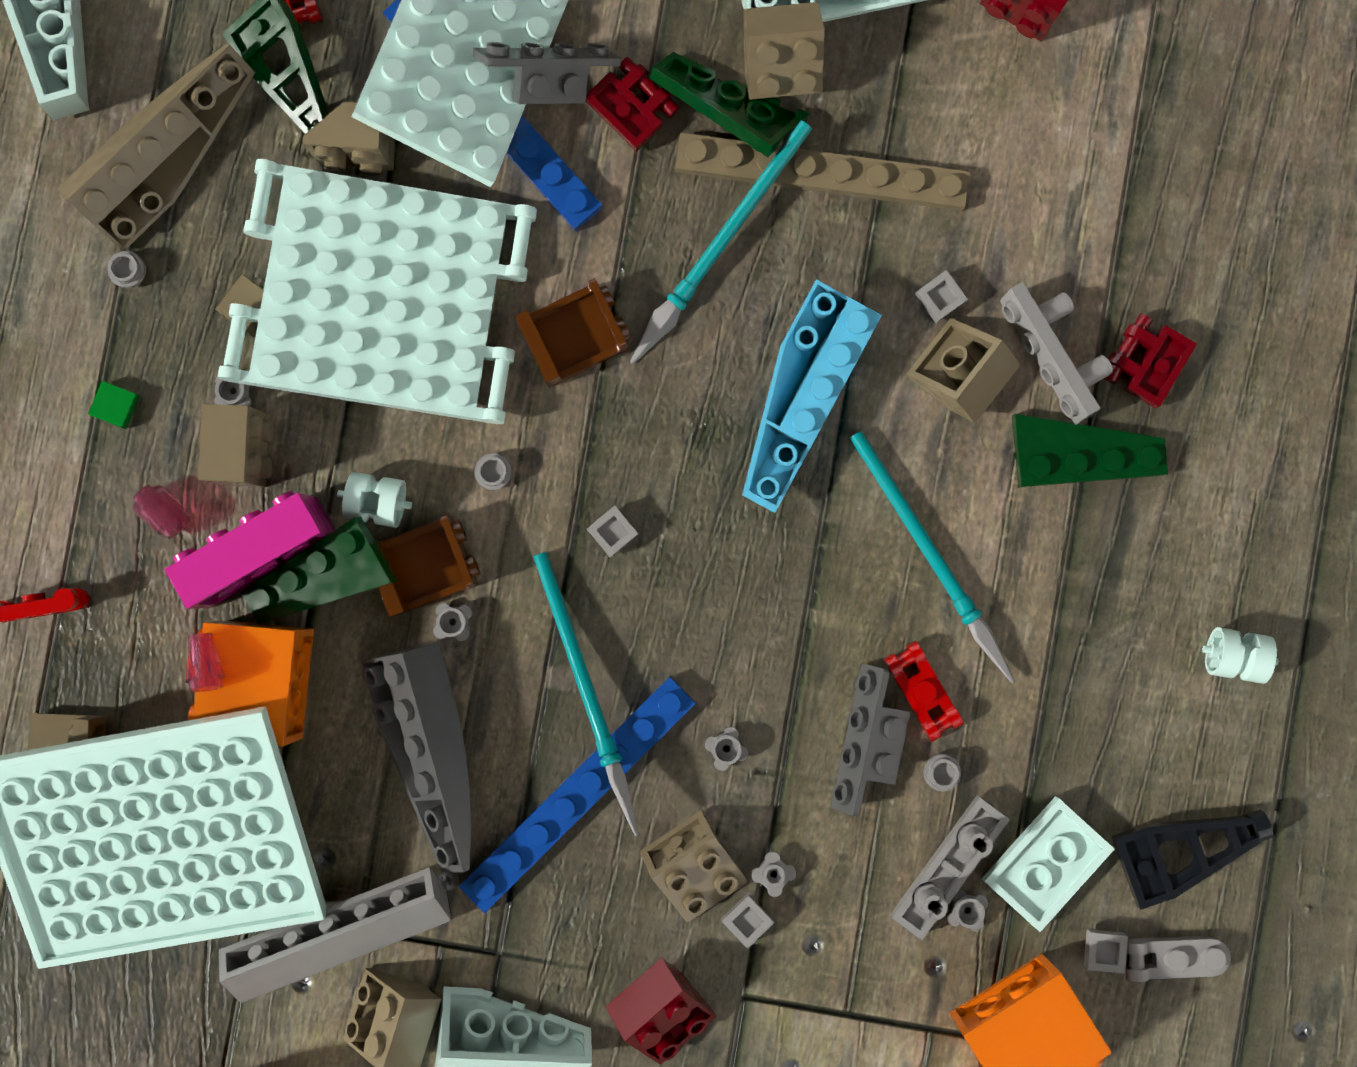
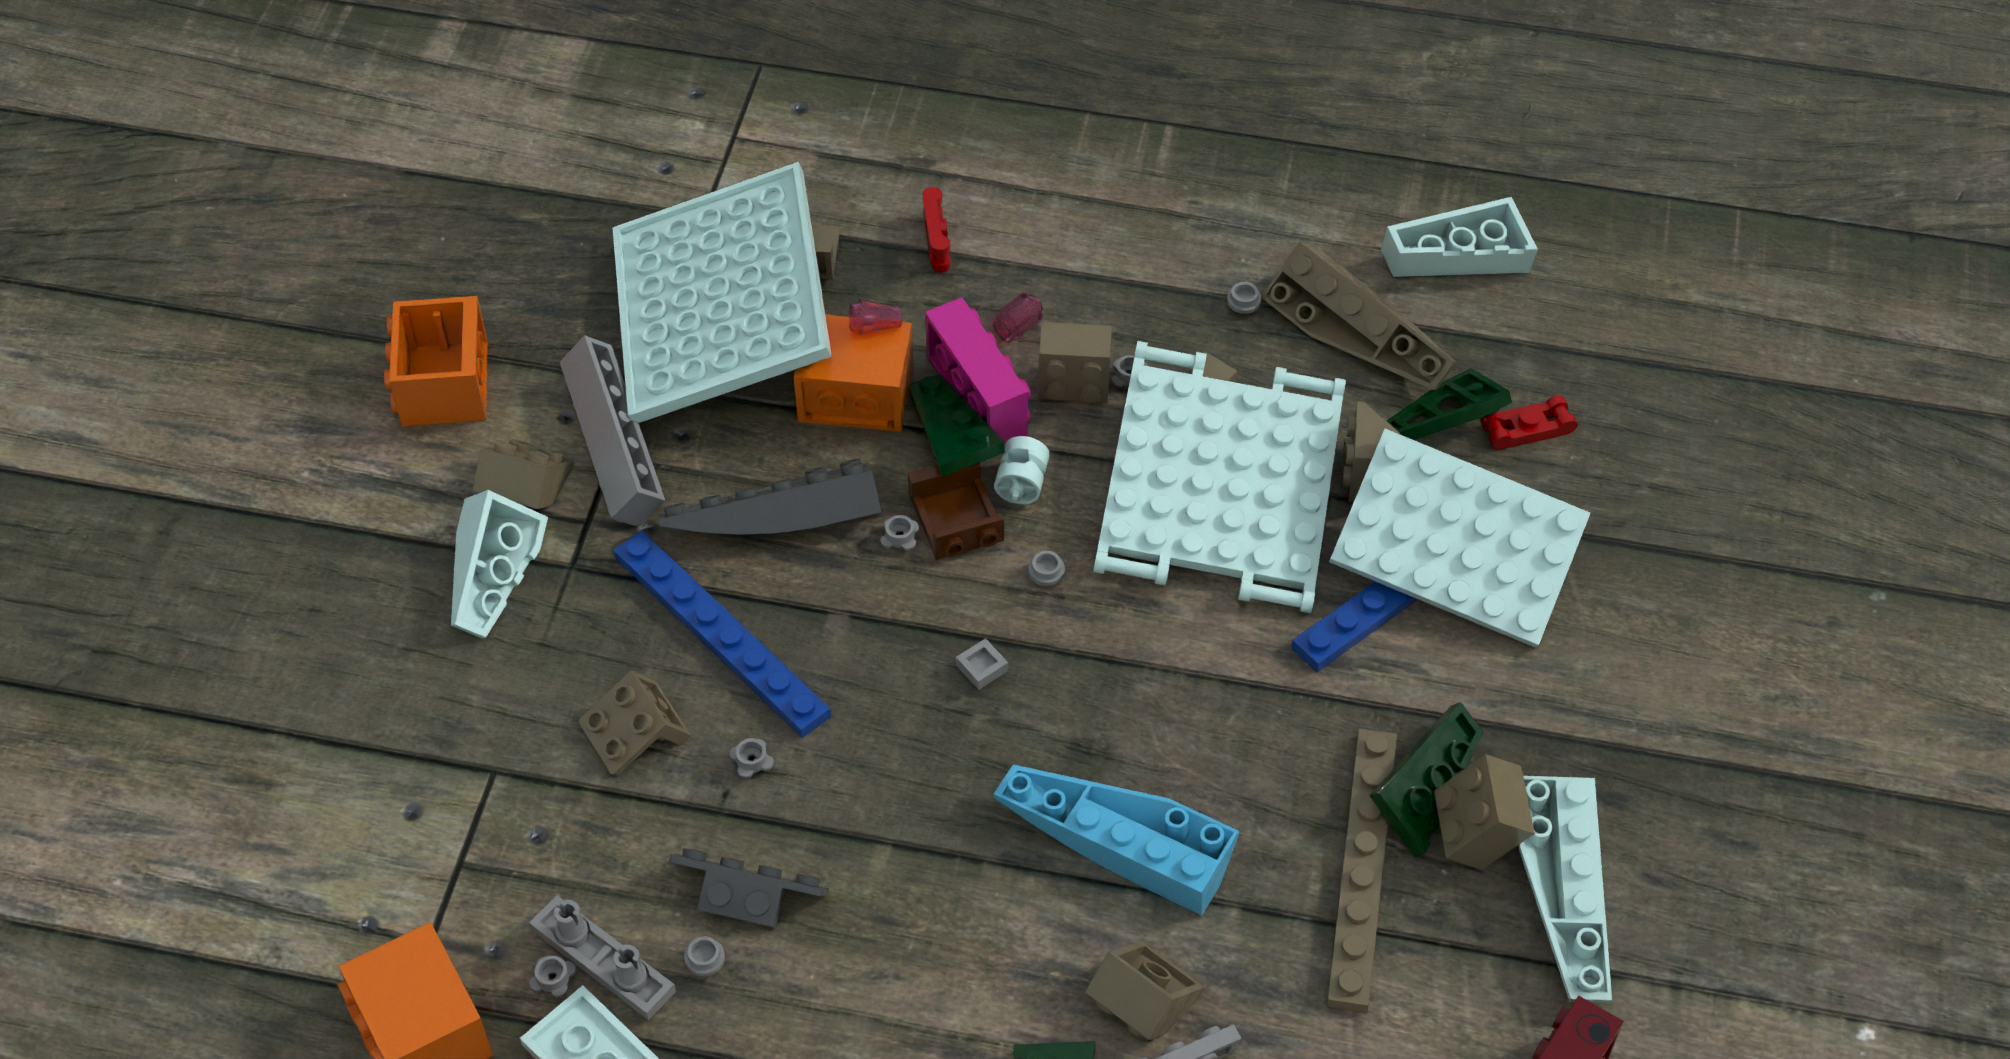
camera: 90 degrees right, 35 degrees down
green tile [88,381,140,429] -> none
dark grey bracket [473,42,621,104] -> none
reddish brown panel [514,278,631,387] -> none
teal piece [533,552,638,836] -> none
dark red plate [585,57,680,152] -> none
dark red slope [605,958,716,1065] -> none
teal piece [630,120,812,364] -> none
light grey plate [721,893,774,949] -> none
light grey plate [751,851,796,897] -> none
teal piece [850,430,1015,683] -> none
red plate [883,641,964,742] -> none
light grey plate [915,270,968,323] -> none

